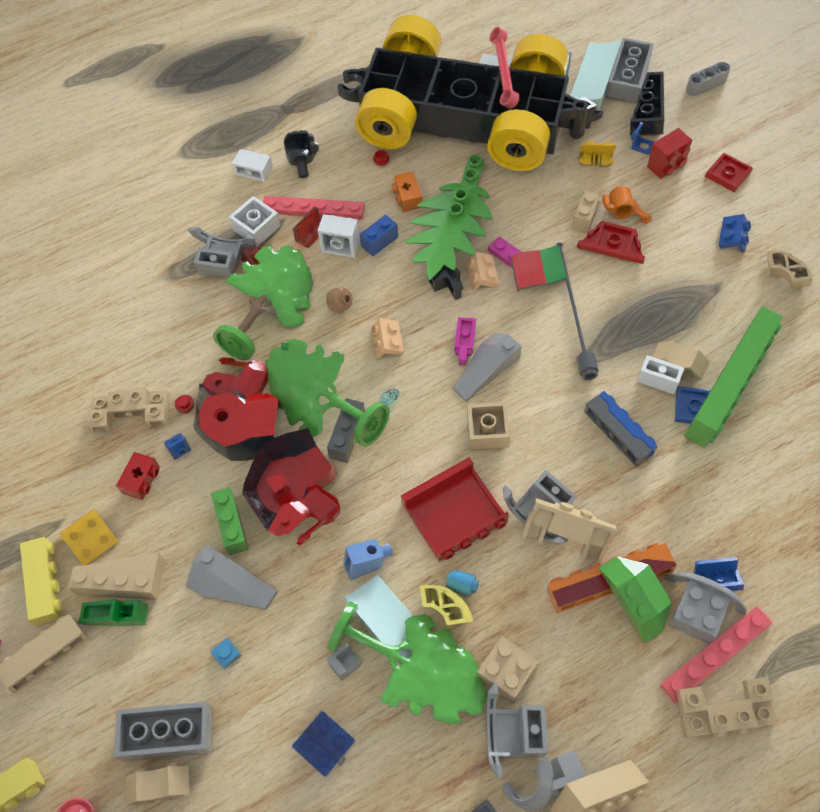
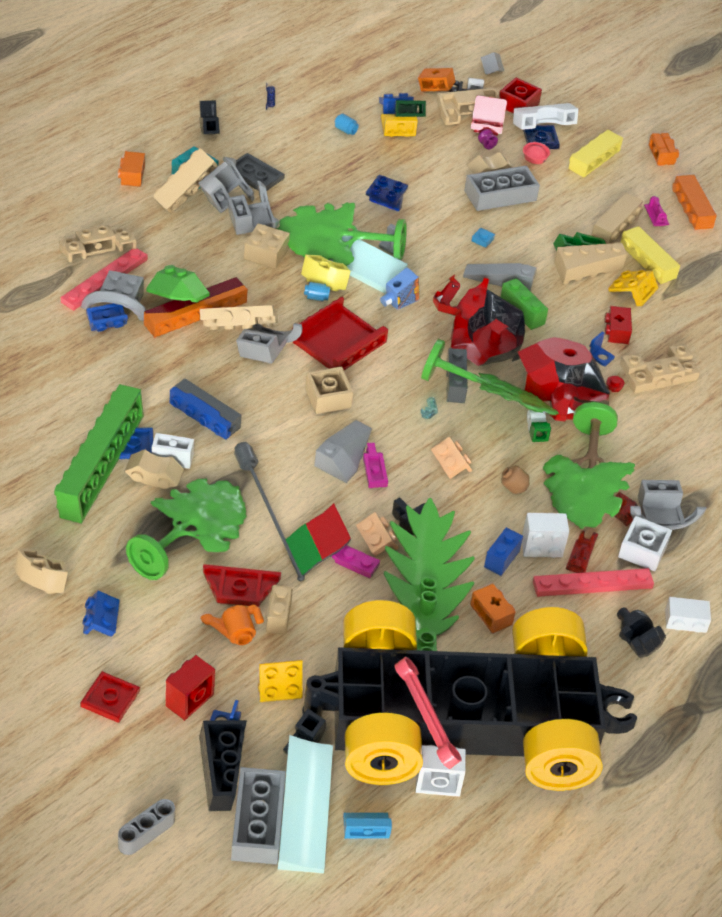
camera: 155 degrees right, 15 degrees down
none -> bright green plant [126,478,247,580]

